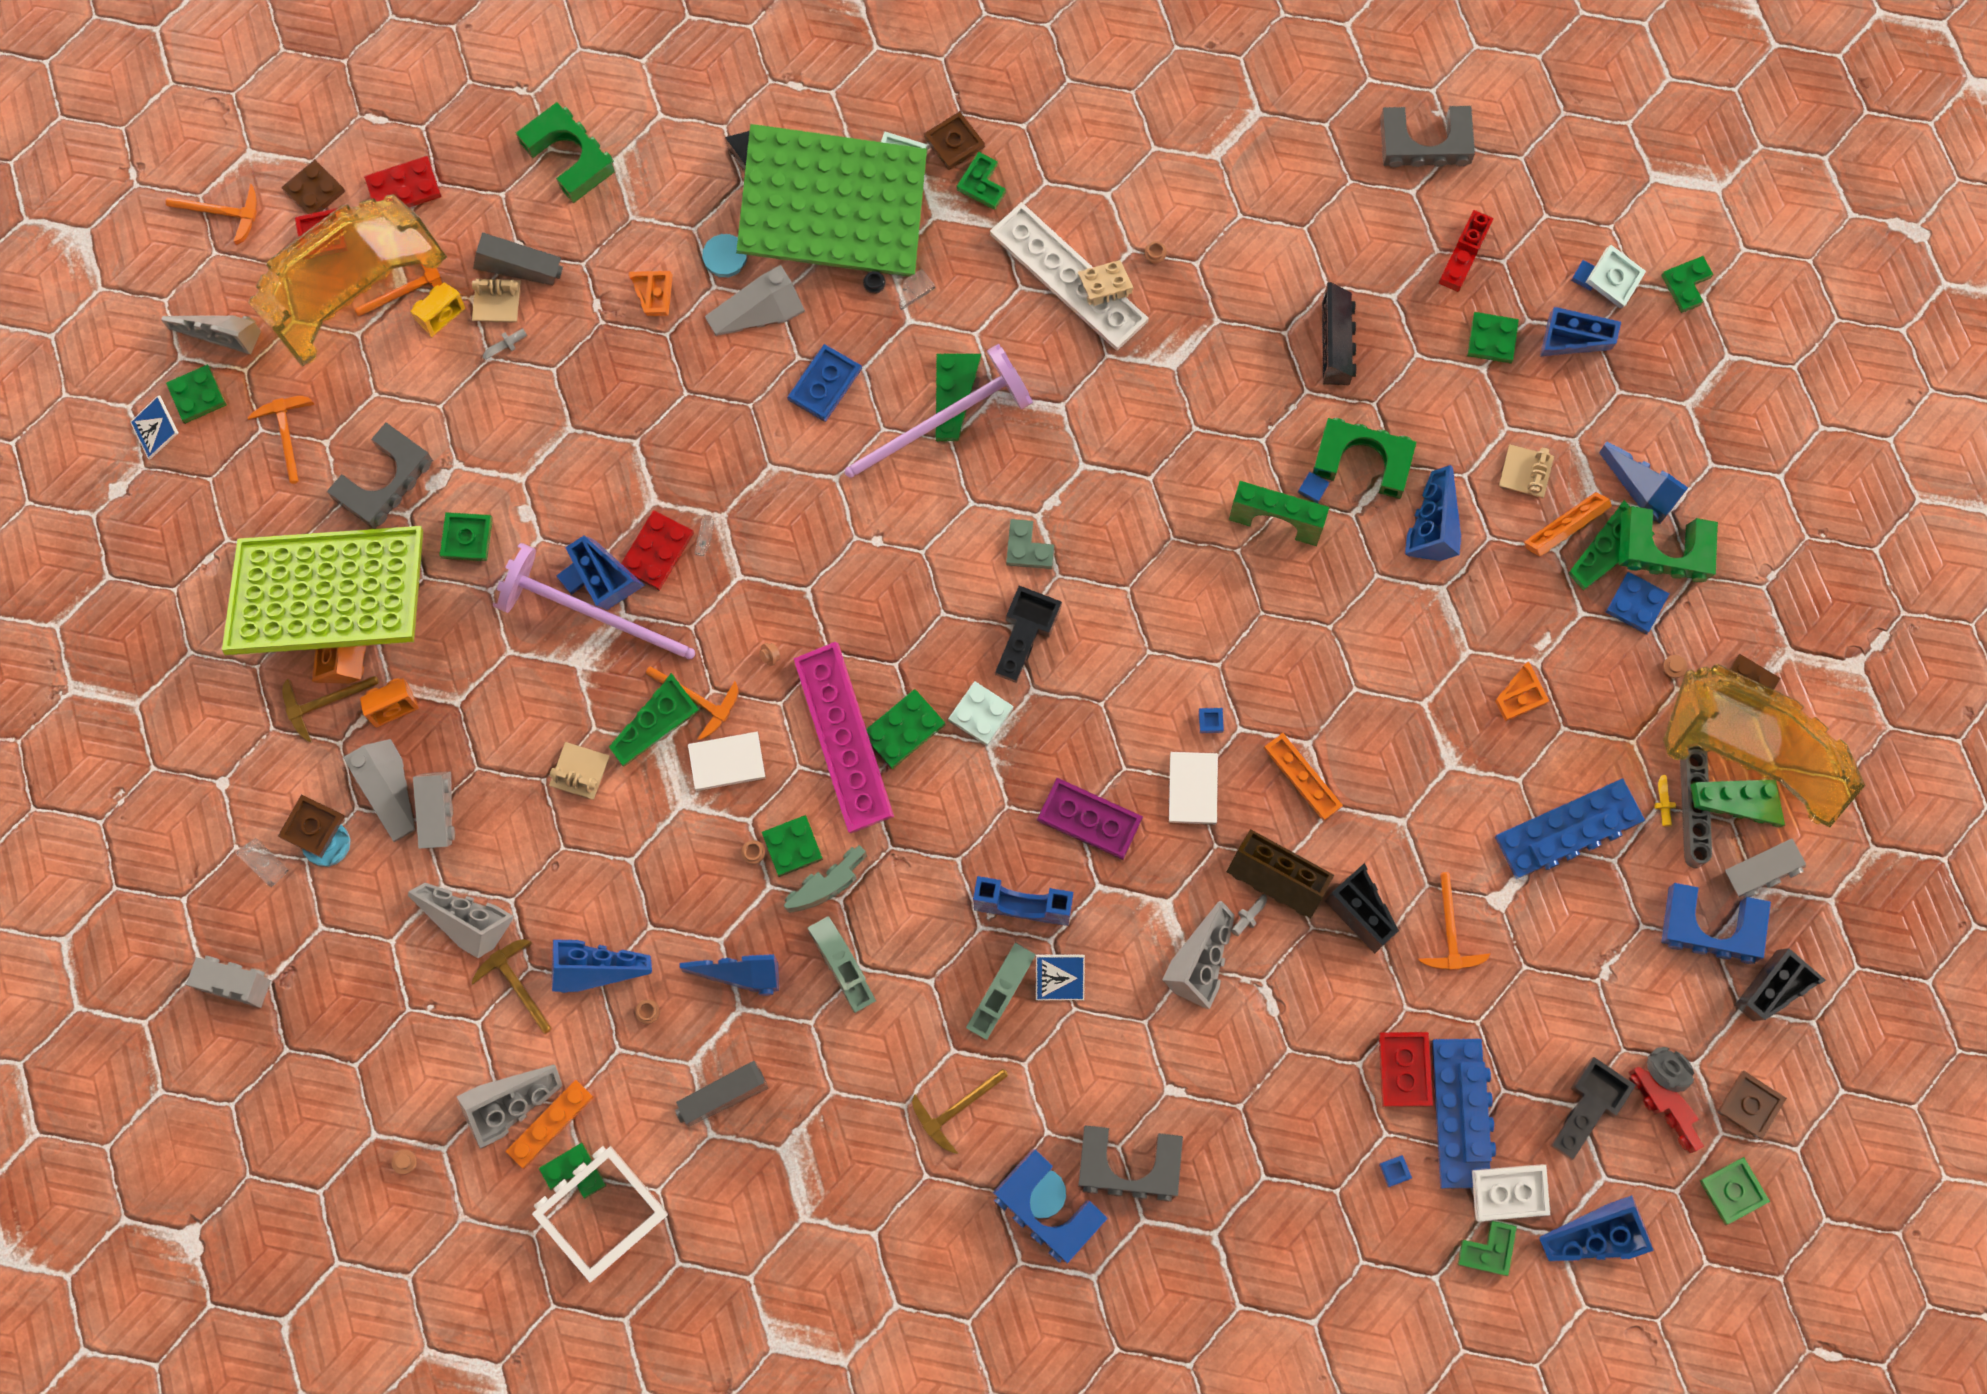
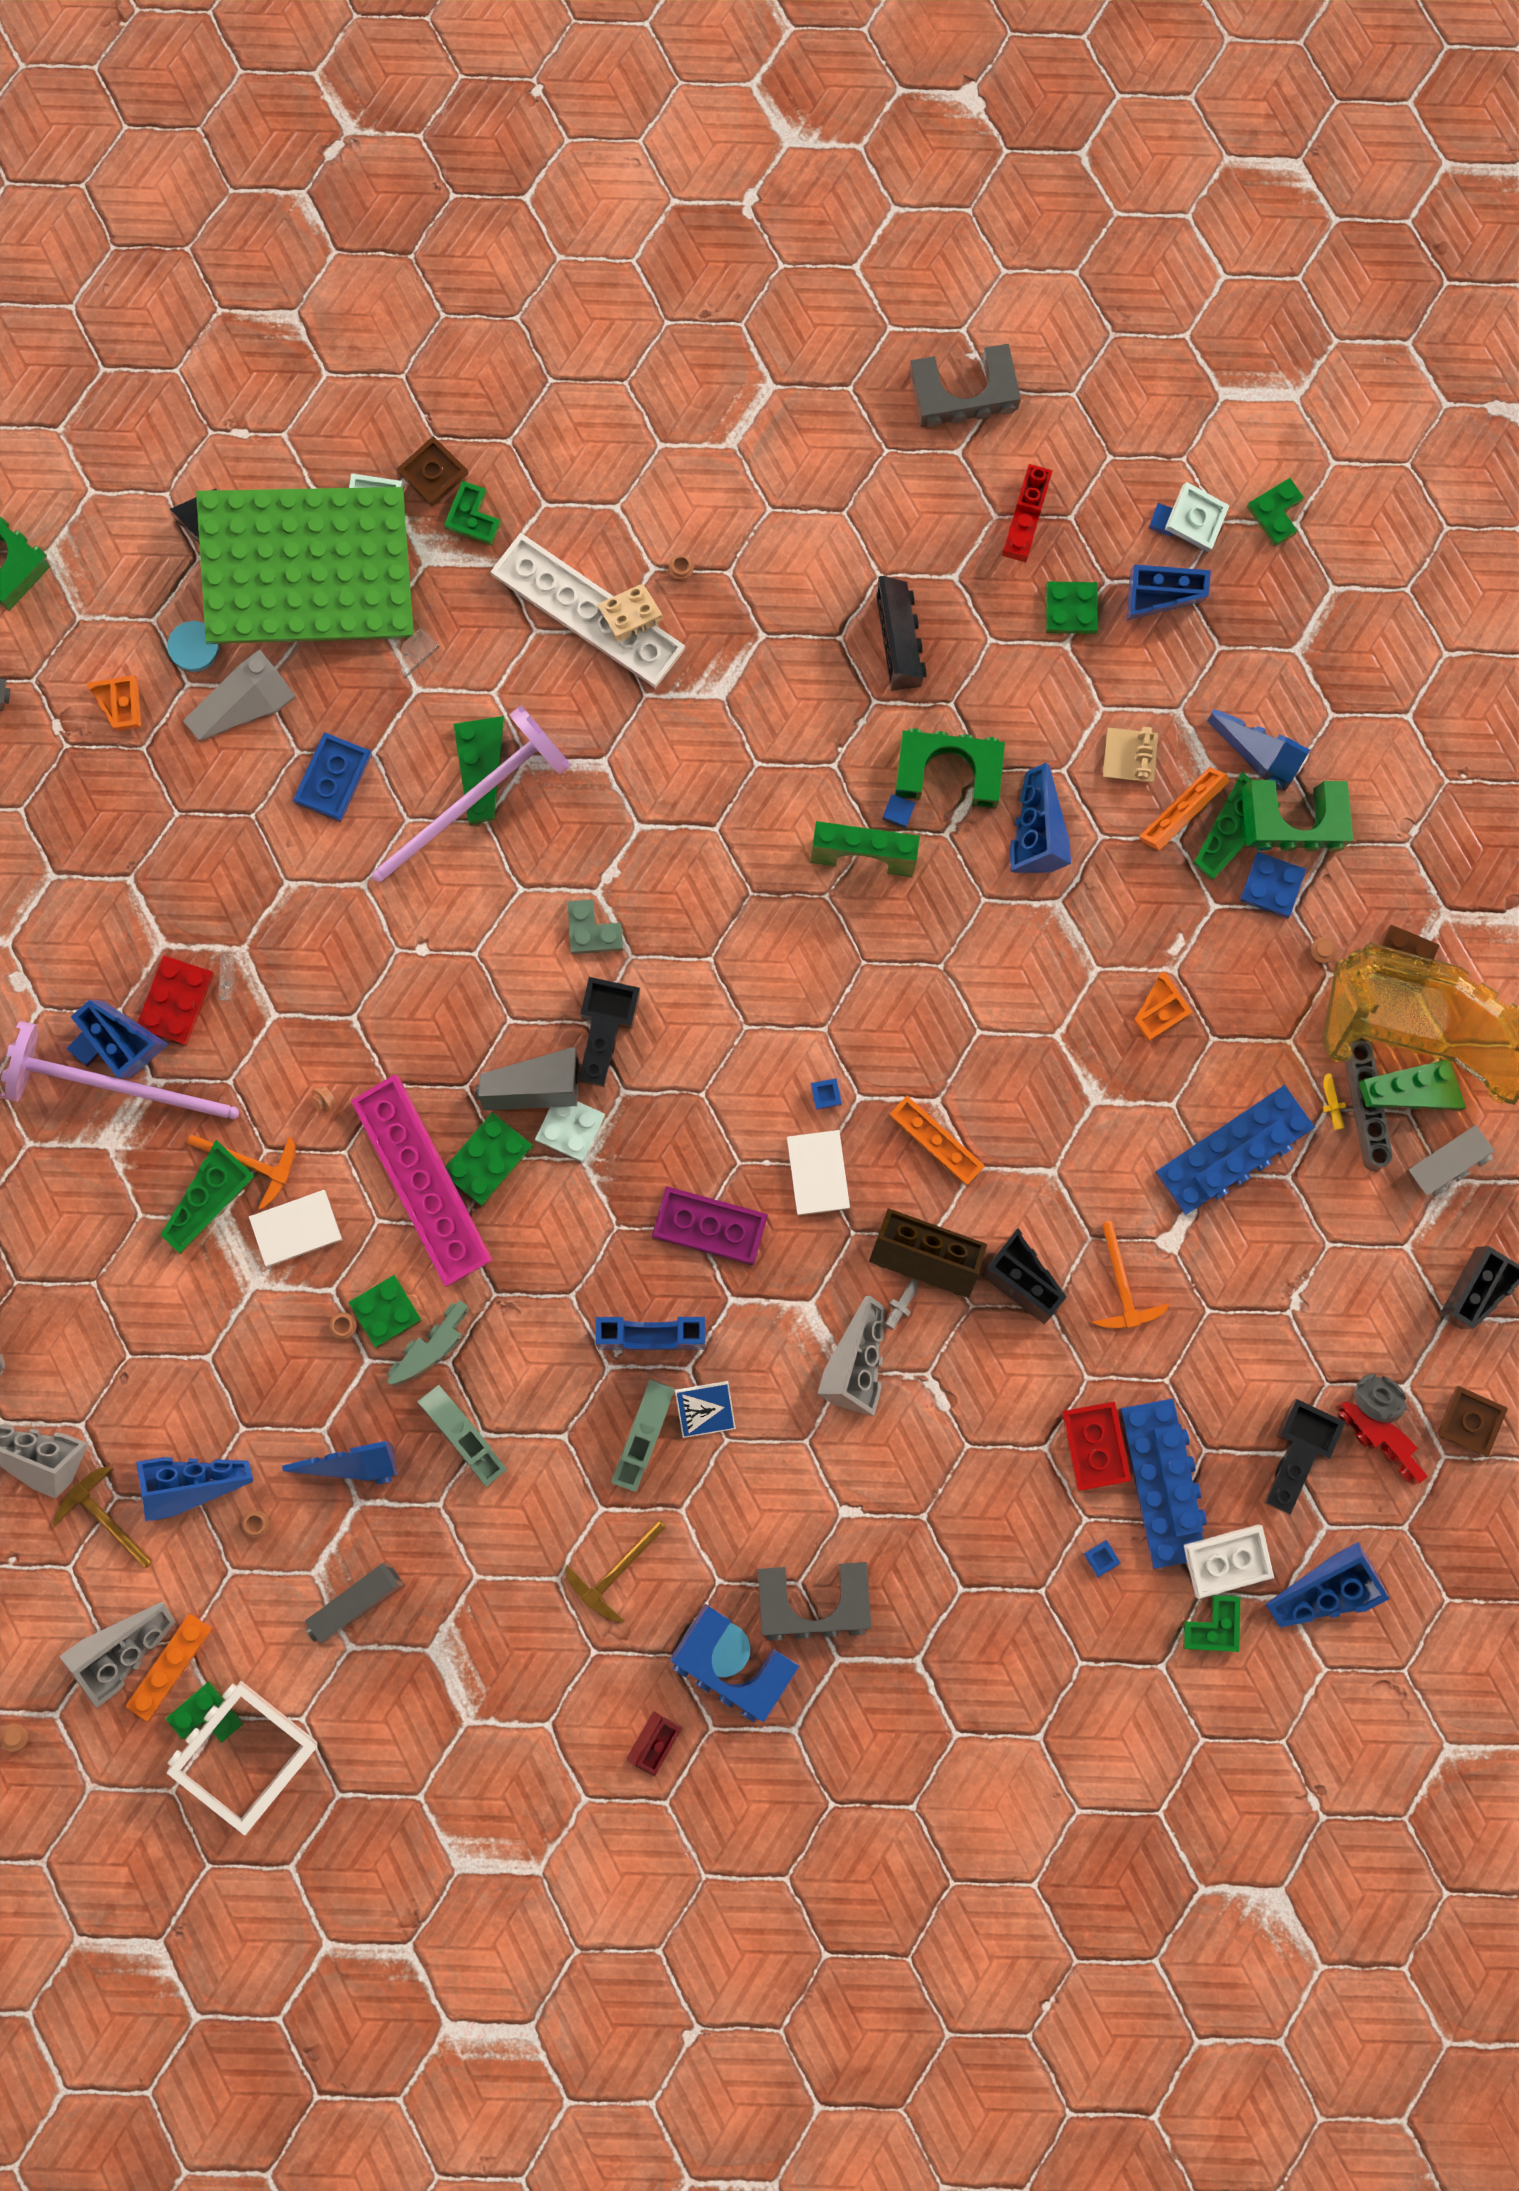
camera: 15 degrees left, 5 degrees up
tan hinge [549,742,610,800] -> none
black plate [863,271,886,294] -> none
blue arch [1661,883,1771,964] -> none
green plate [1699,1157,1770,1225] -> none
none -> slope [475,1048,580,1111]
none -> dark red slope [627,1711,682,1776]

